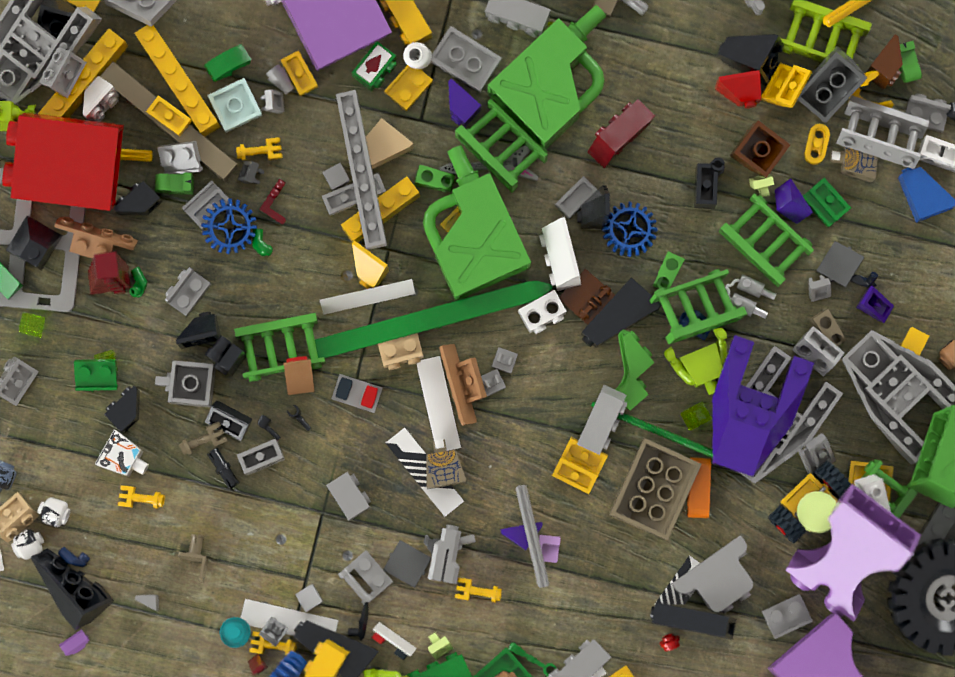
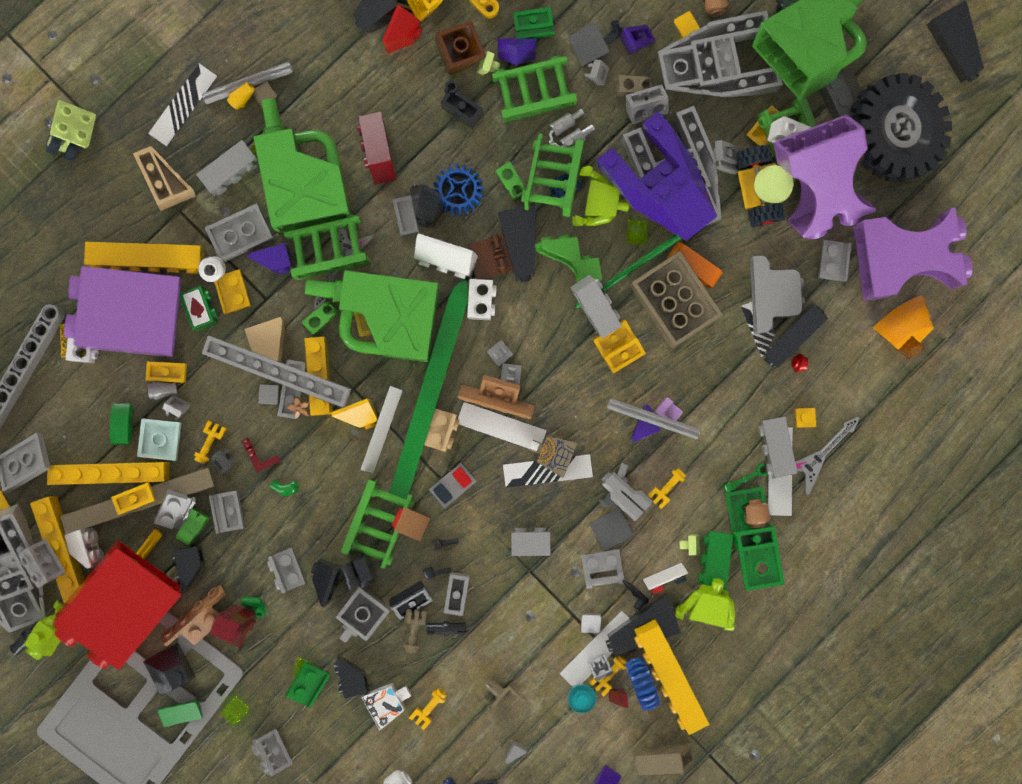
camera: 60 degrees left, 5 degrees up
blue gear [201,198,257,254] -> none
none -> medium nougat plant [287,396,309,418]

